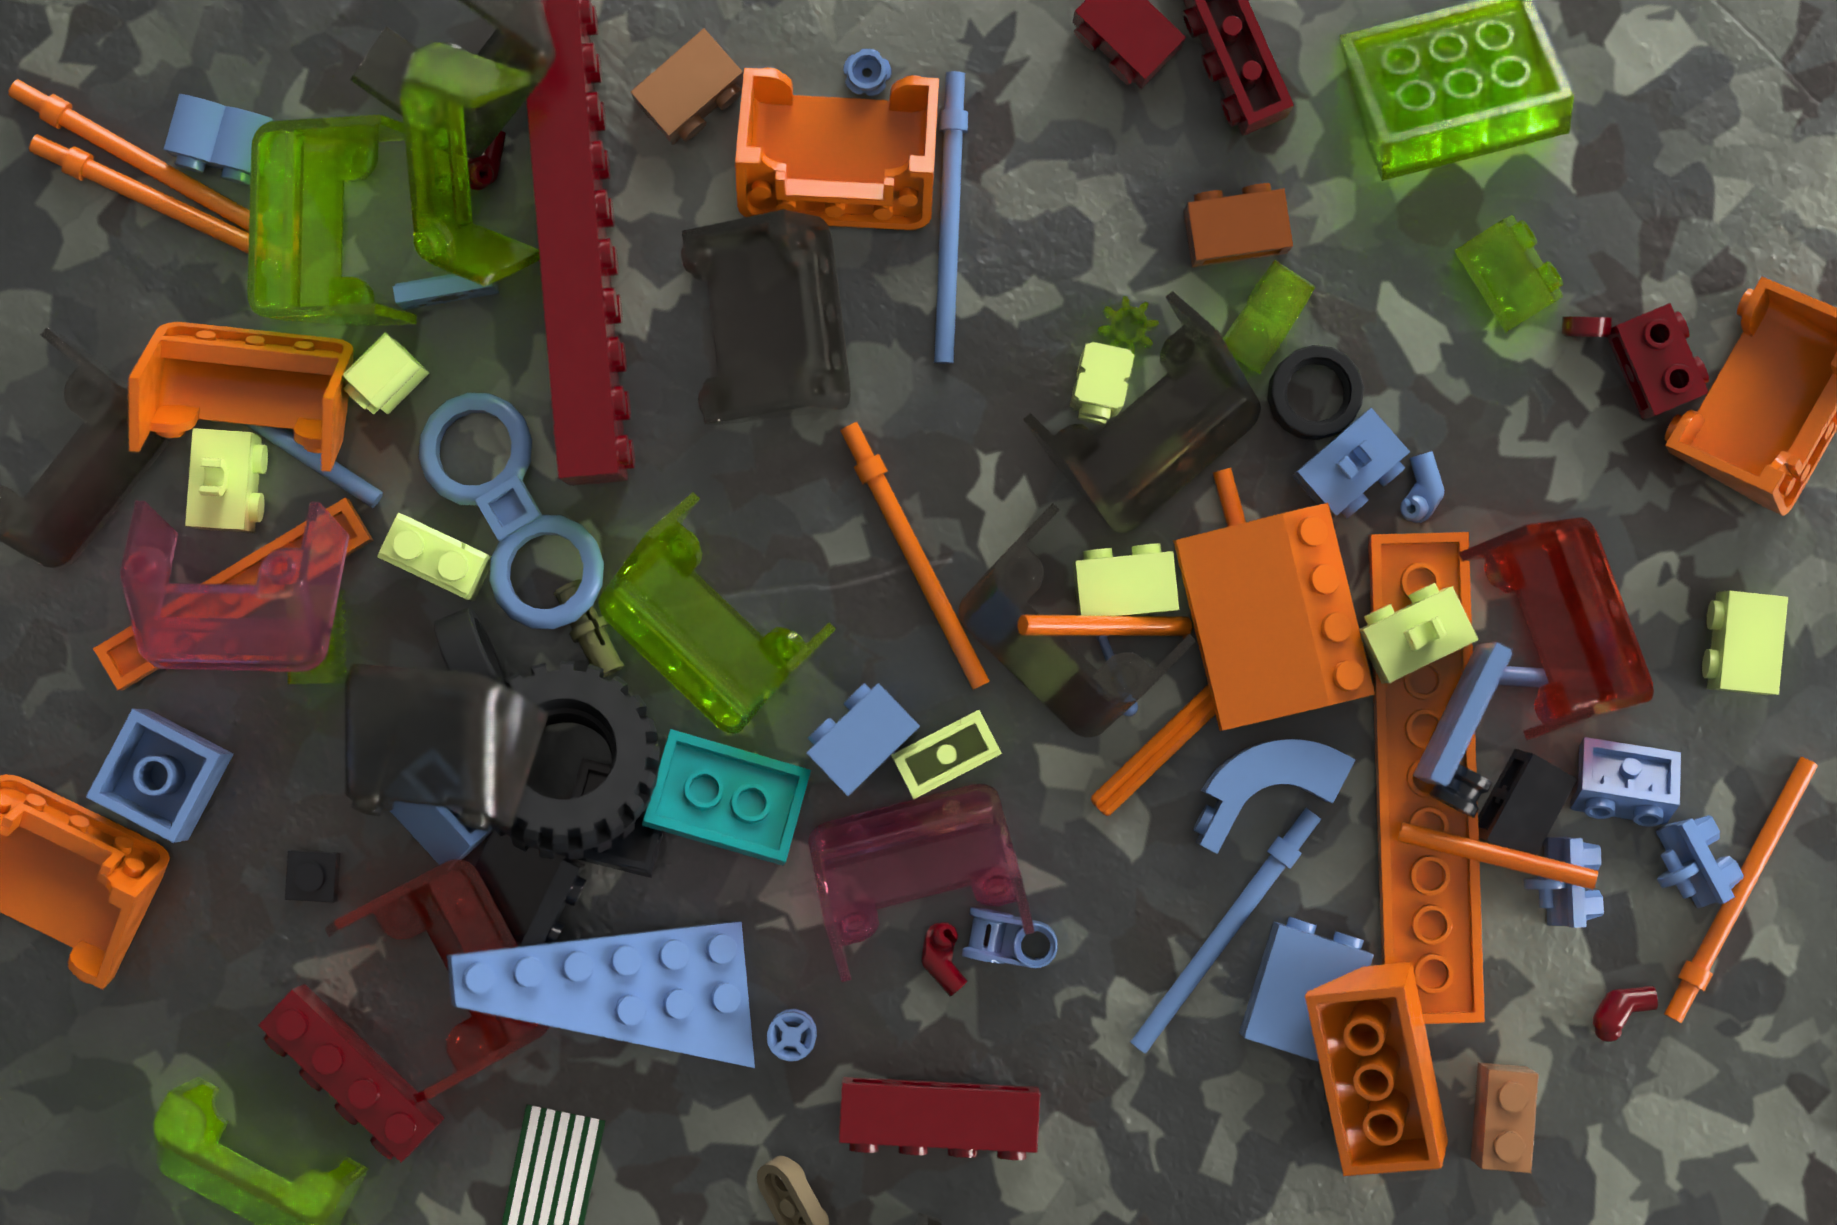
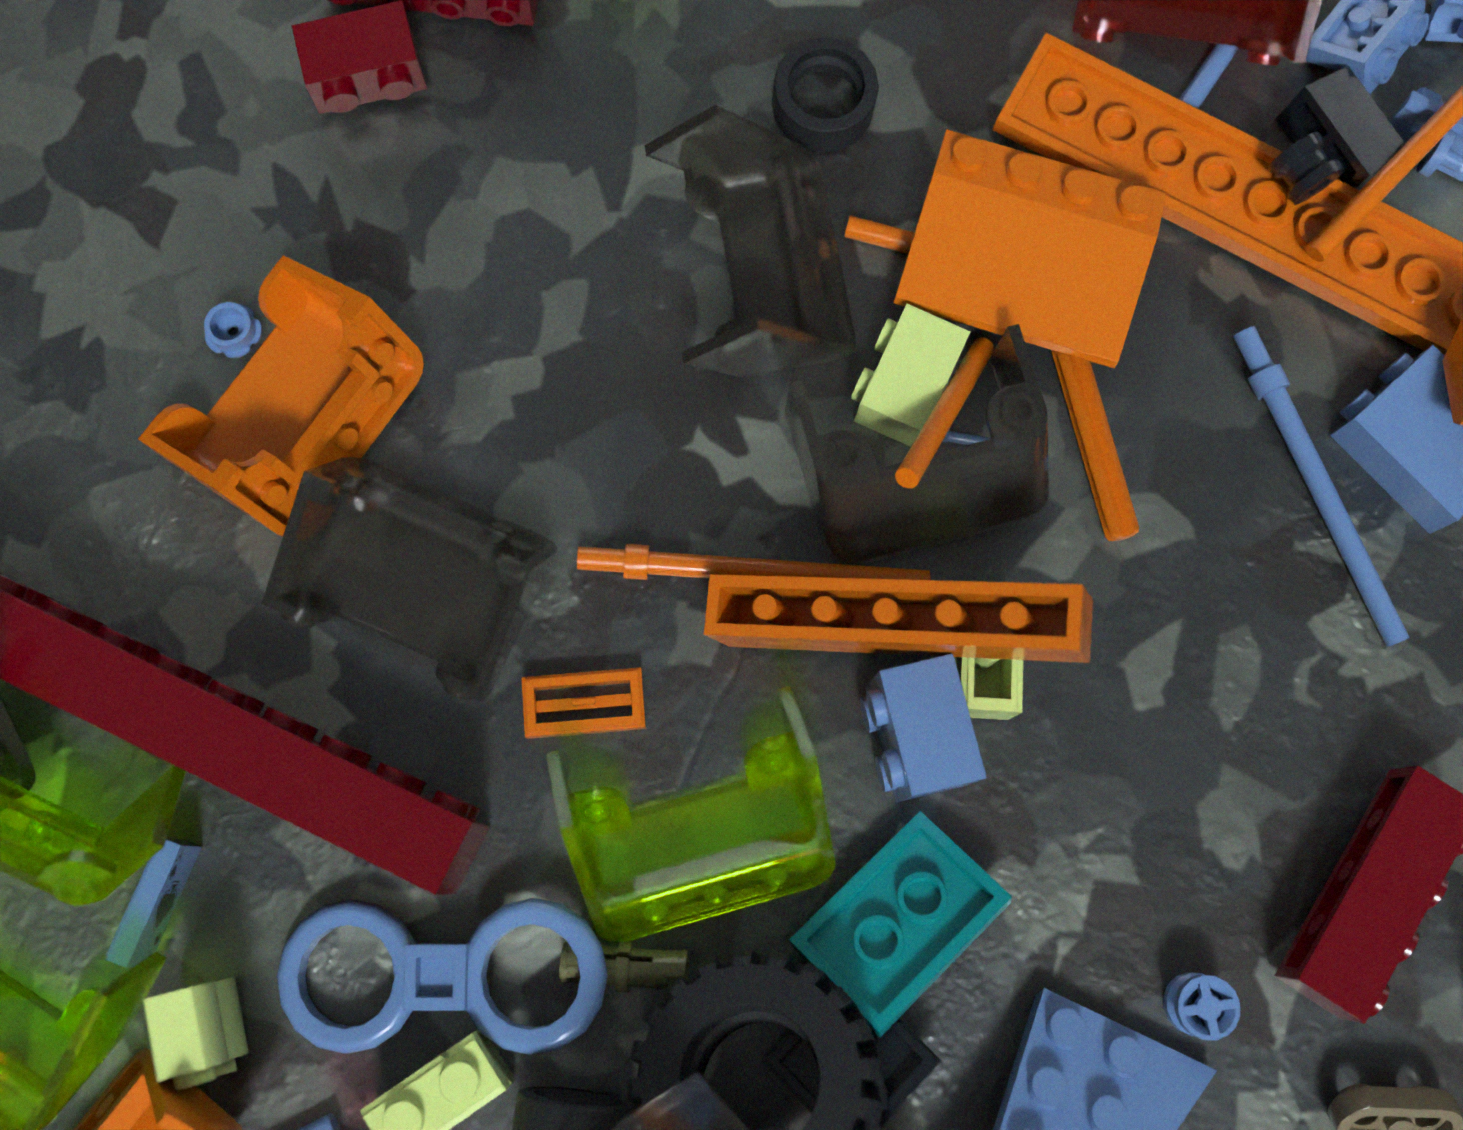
camera: 65 degrees left, 10 degrees down
dark red arm [461,128,506,190] -> none
medium nougat brick [631,28,743,145] -> none
clear pink windscreen [808,784,1035,982] -> none
dark red arm [921,922,968,997] -> none
medium blue bar [934,71,968,364] -> none
medium blue piece [962,907,1057,968] -> none
yellowish green brick [1070,342,1135,425] -> none
clear neon green gear [1097,296,1159,354] -> none
dark orange brick [1183,183,1293,268] -> none
medium blue arch [1193,739,1355,854] -> none
clear neon green slope [1219,259,1315,374] -> none
medium blue brick [1291,407,1410,519] -> none
yellowish green brick [1359,583,1479,684] -> none
medium blue arm [1400,451,1445,523] -> none
medium blue tile [1413,642,1513,786] -> none
none -> orange tile [521,667,646,739]
none -> orange brick [704,574,1093,663]

